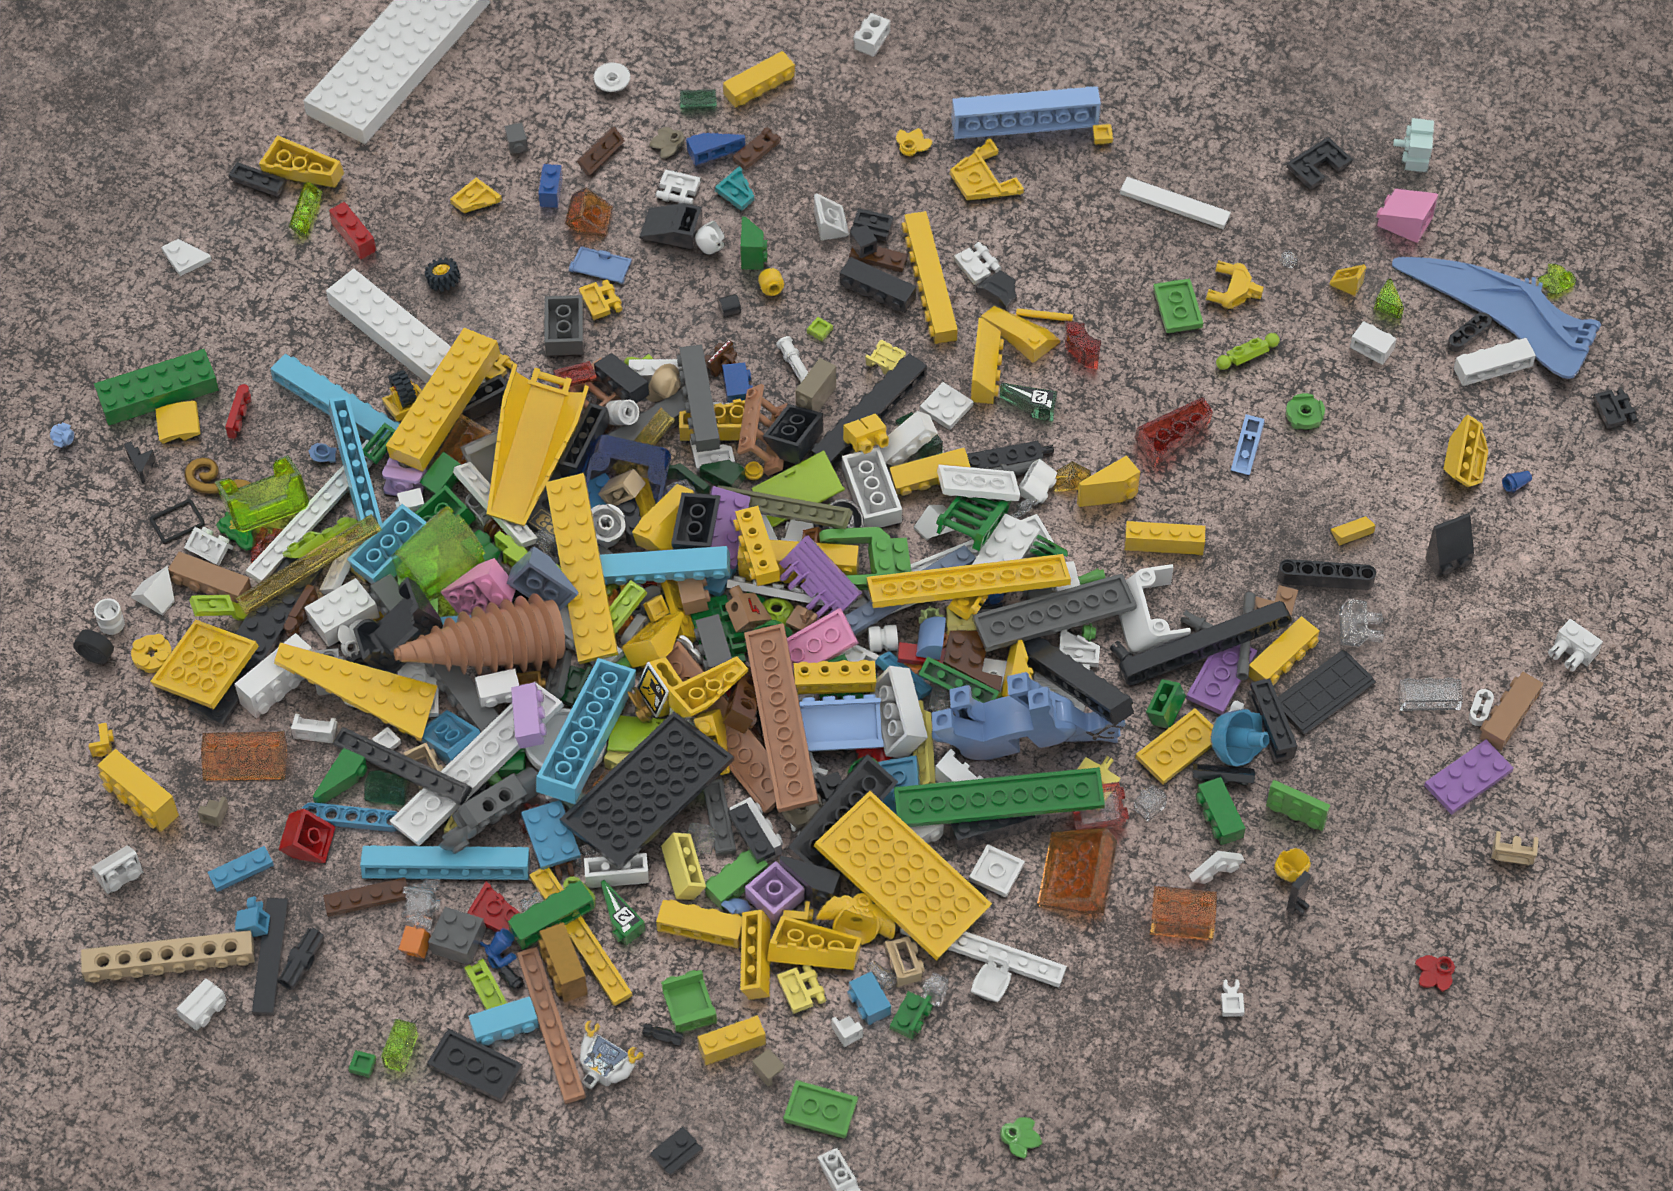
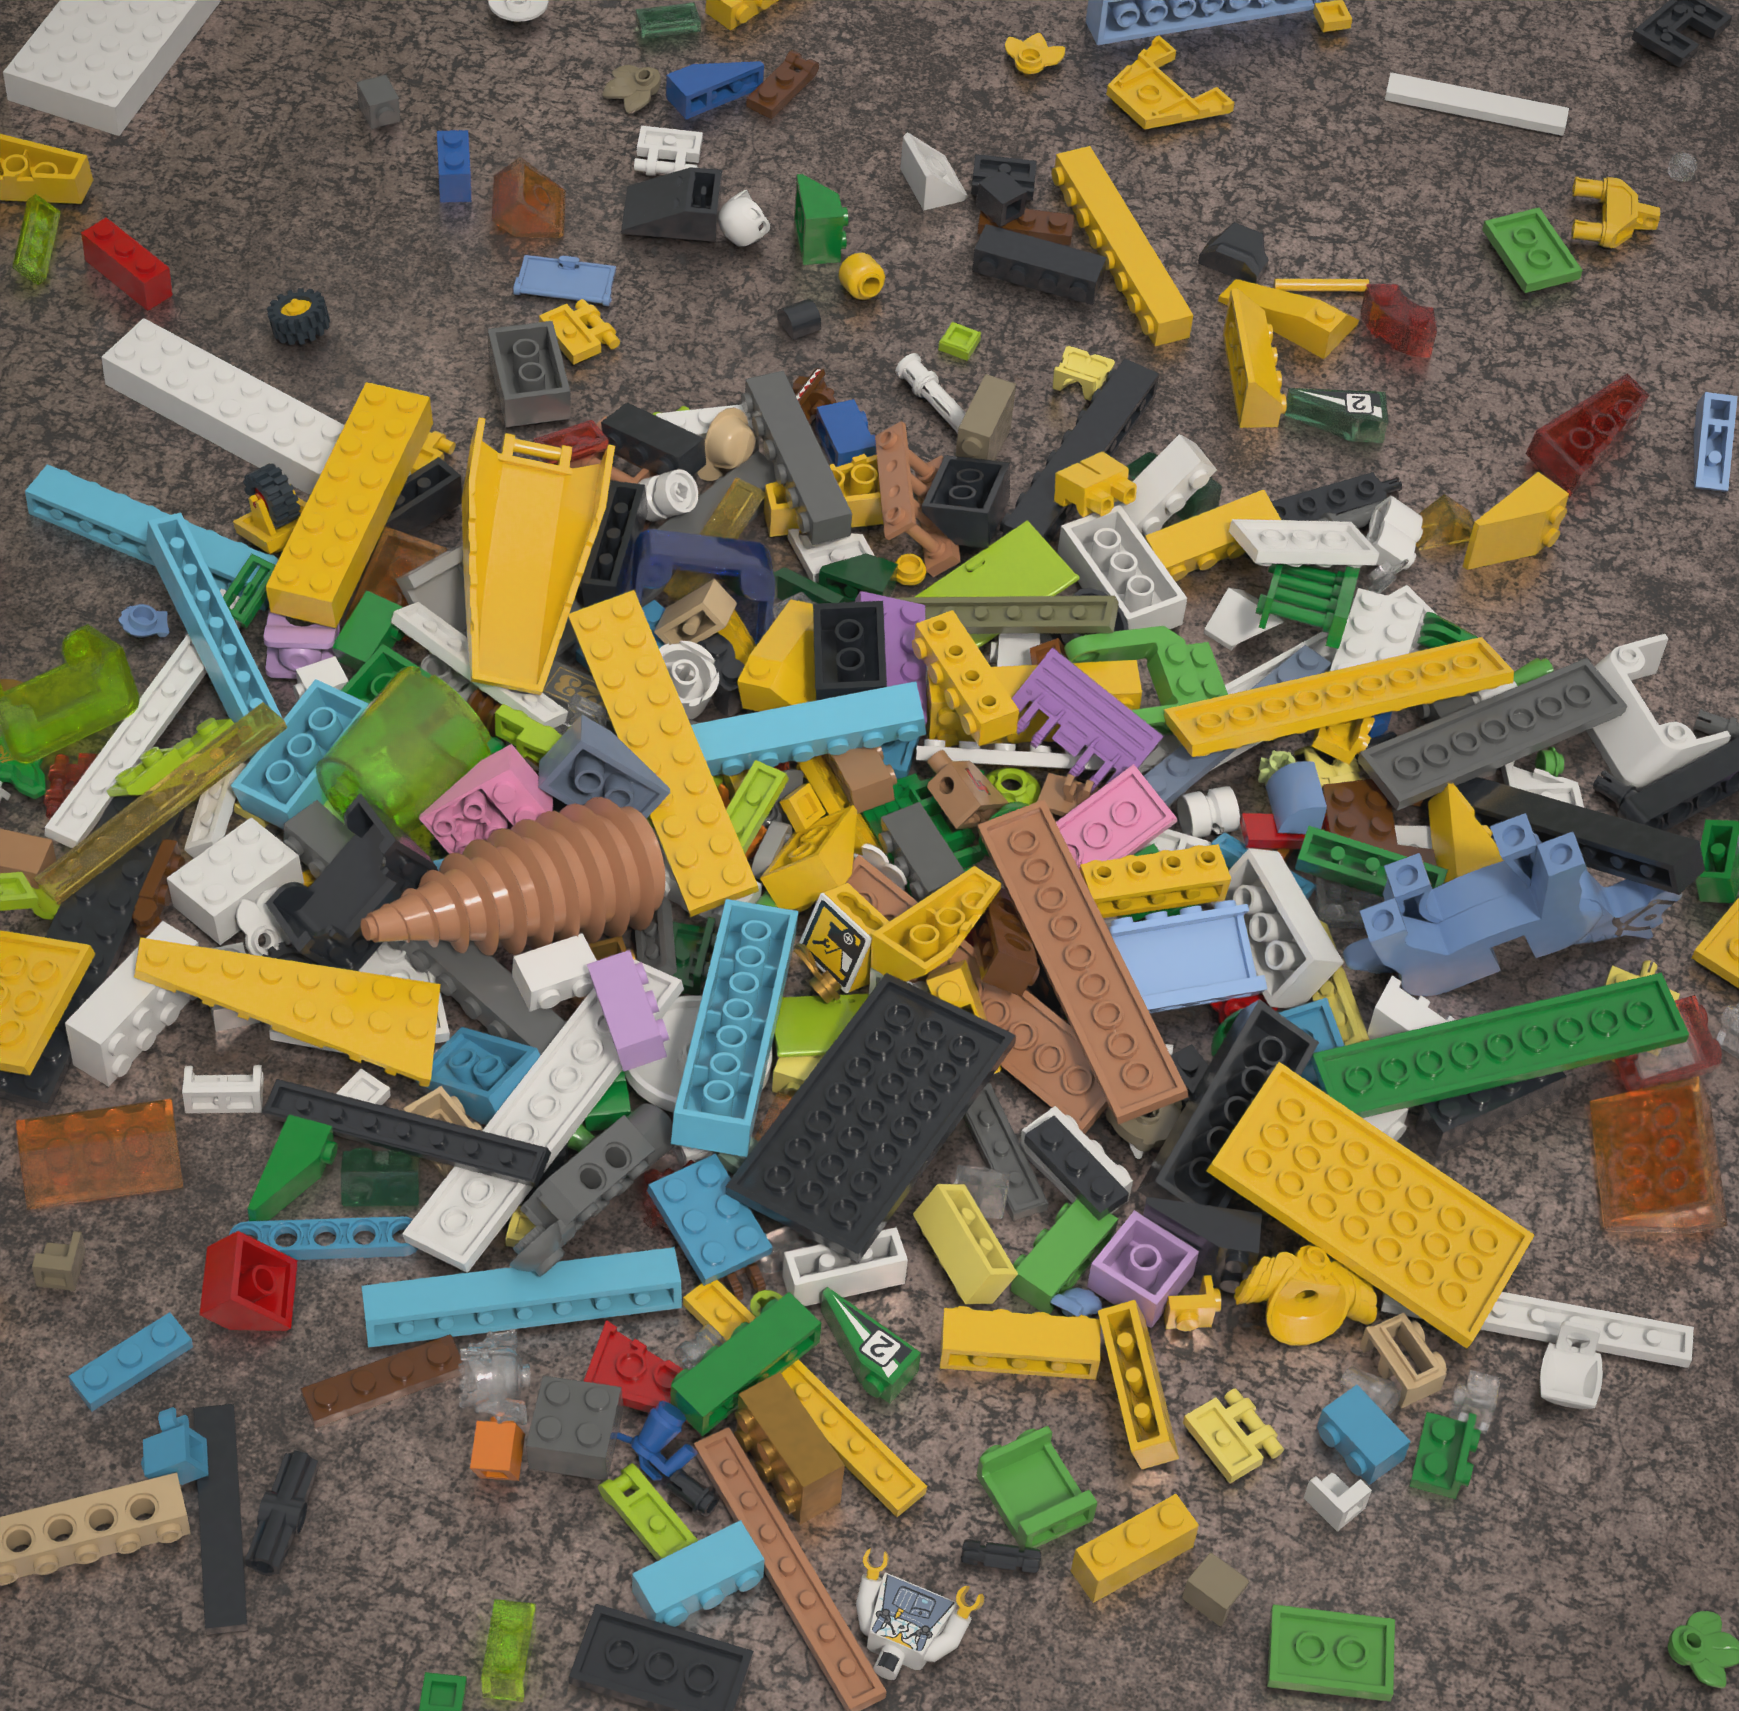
camera: 15 degrees left, 5 degrees down
white brick [176,978,226,1030] -> none
yellow wing [450,177,502,213] -> none
reddish brown plate [576,127,625,176] -> none
teal wing [715,166,754,211] -> none
yellow wedge [767,916,862,970] -> none
white plate [919,382,973,430] -> none
white plate [954,242,1001,285] -> none
white plate [969,844,1025,898] -> none
yellow brick [1124,521,1205,555] -> none
lime plate [1216,333,1280,370] -> none

